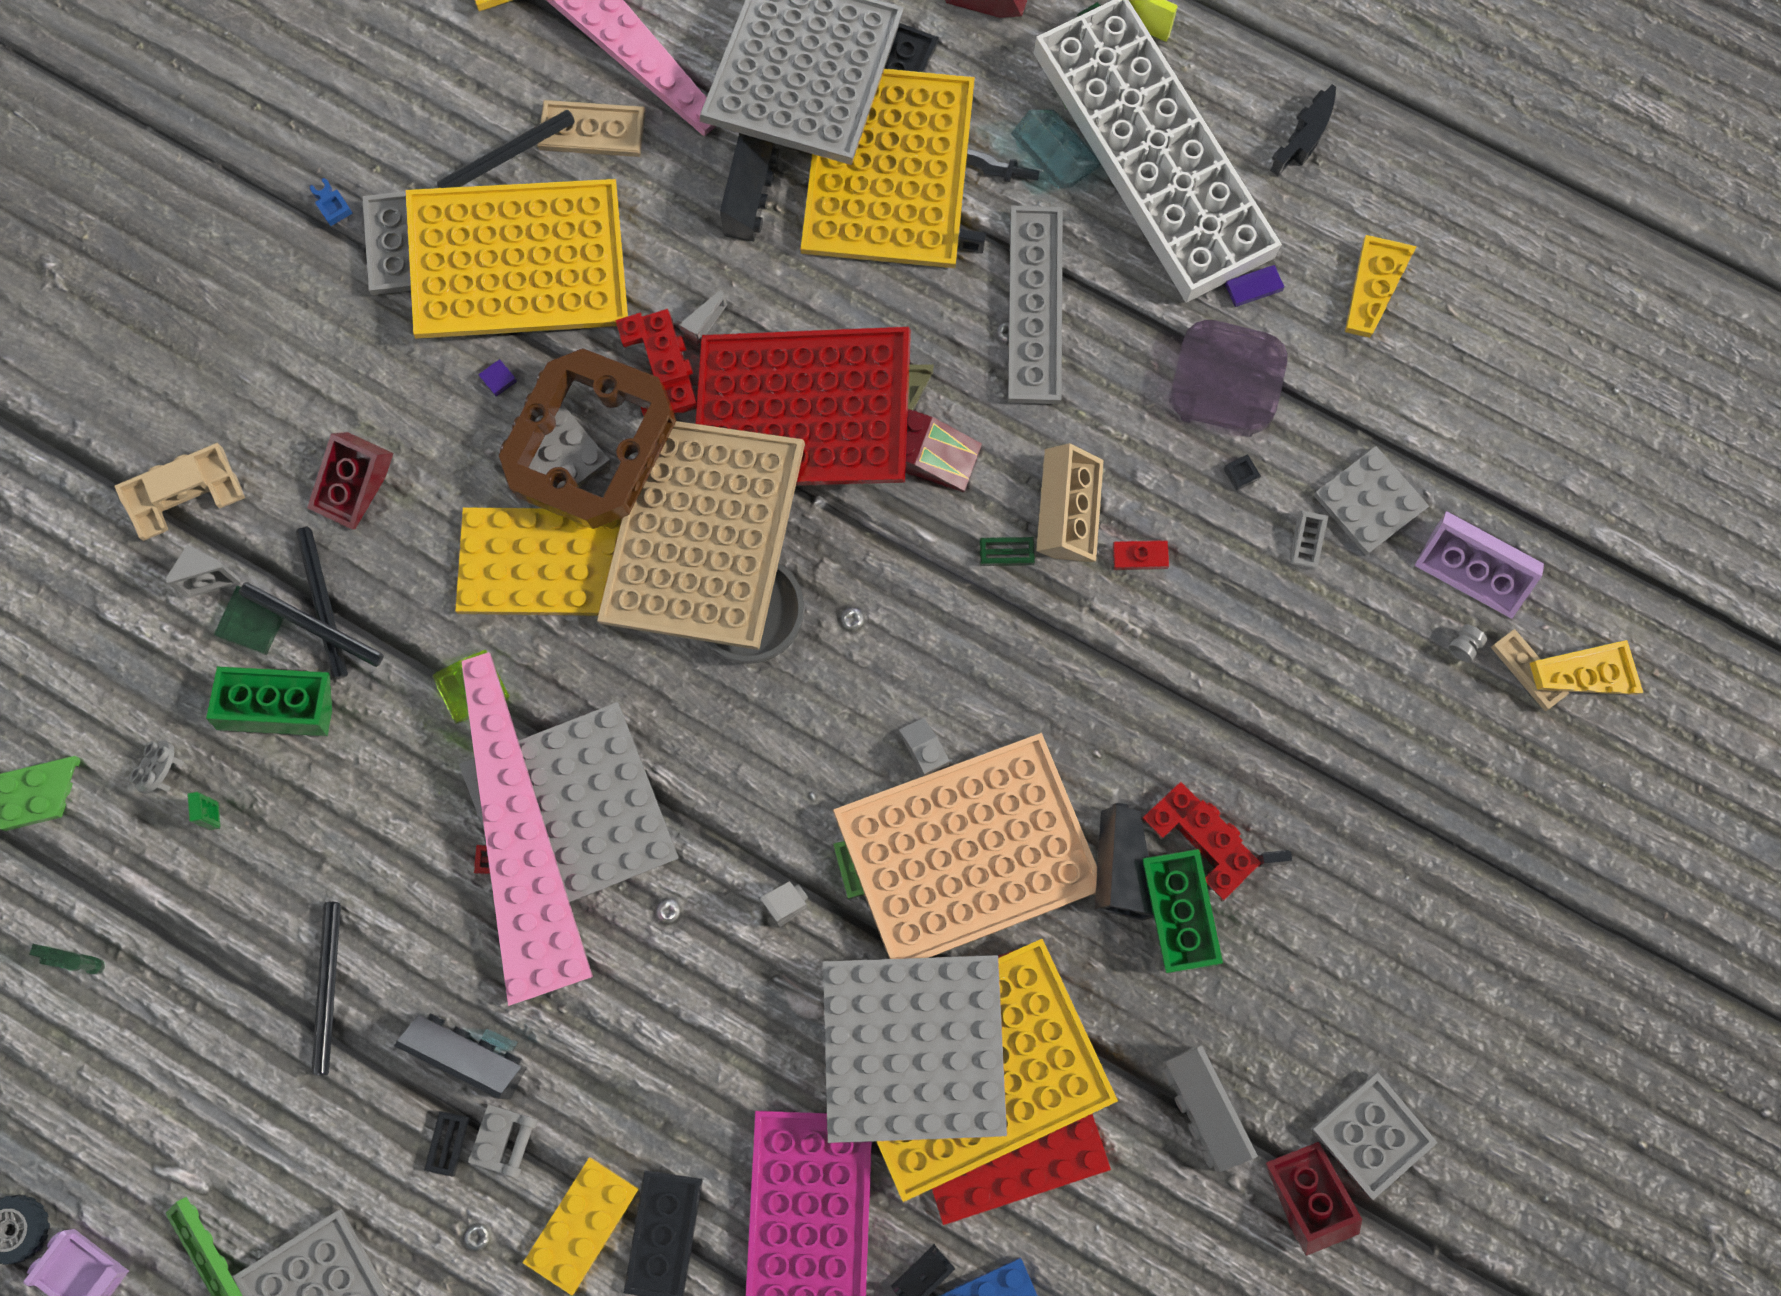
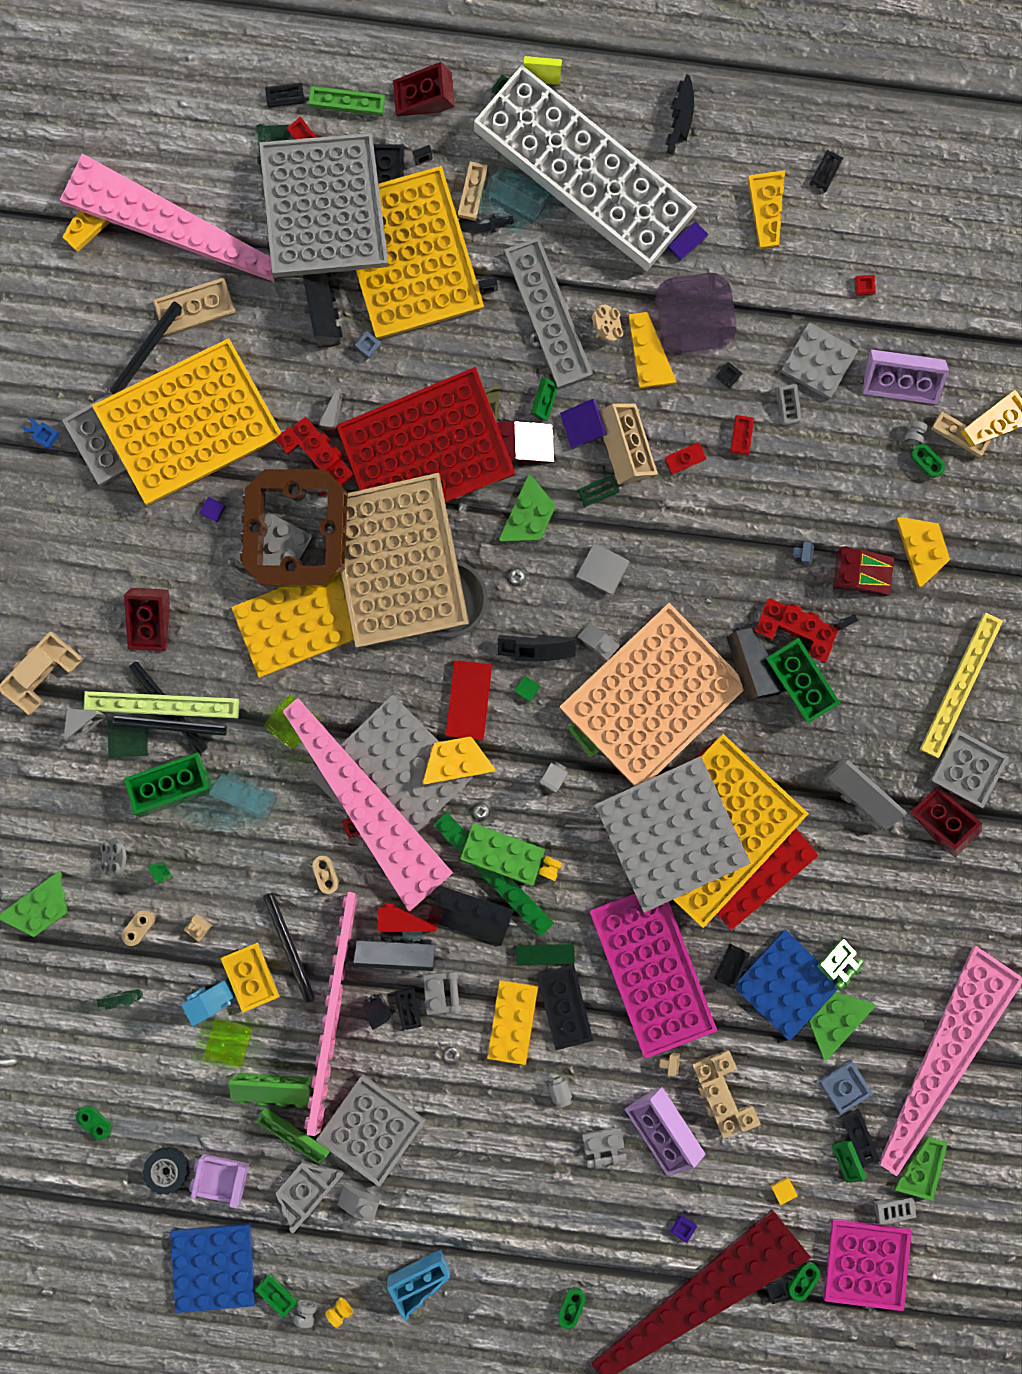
camera: 25 degrees left, 10 degrees up
none -> yellowish green tile [84,691,239,718]
none -> tan plate [122,910,155,946]
none -> dark azure wedge [181,978,237,1027]
none -> tan tile [184,914,212,942]
none -> clear neon green plate [204,1017,253,1067]
none -> clear light blue slope [209,771,278,819]
none -> yellow plate [221,942,280,1013]
none -> bright green slope [229,1072,313,1108]
none -> bright pink wing [304,892,357,1136]
none -> tan plate [312,856,339,894]
none -> sand blue plate [355,331,382,359]
none -> black slope [363,994,393,1030]
none -> red slope [378,903,437,932]
none -> black tile [412,145,433,165]
none -> yellow wing [422,737,495,785]
none -> black slope [428,884,514,946]
none -> green plate [433,812,554,937]
none -> red tile [446,660,492,740]
none -> tan plate [458,161,488,221]
none -> bright green plate [460,823,545,886]
none -> black slope [498,634,576,661]
none -> bright green wing [499,475,556,543]
none -> green tile [514,676,541,702]
none -> dark green tile [516,943,575,966]
none -> green plate [530,378,558,421]
none -> yellow wheel [538,855,563,881]
none -> dark purple tile [560,399,607,449]
none -> light grey slope [576,544,630,595]
none -> tan plate [592,304,623,342]
none -> yellow wing [628,312,677,389]
none -> red plate [730,415,754,456]
none -> sand blue tile [793,542,814,565]
none -> black tile [810,150,843,192]
none -> dark red slope [833,547,894,595]
none -> red tile [854,275,876,296]
none -> yellow wing [895,517,950,588]
none -> green plate [911,444,945,478]
none -> light yellow plate [919,613,1003,758]

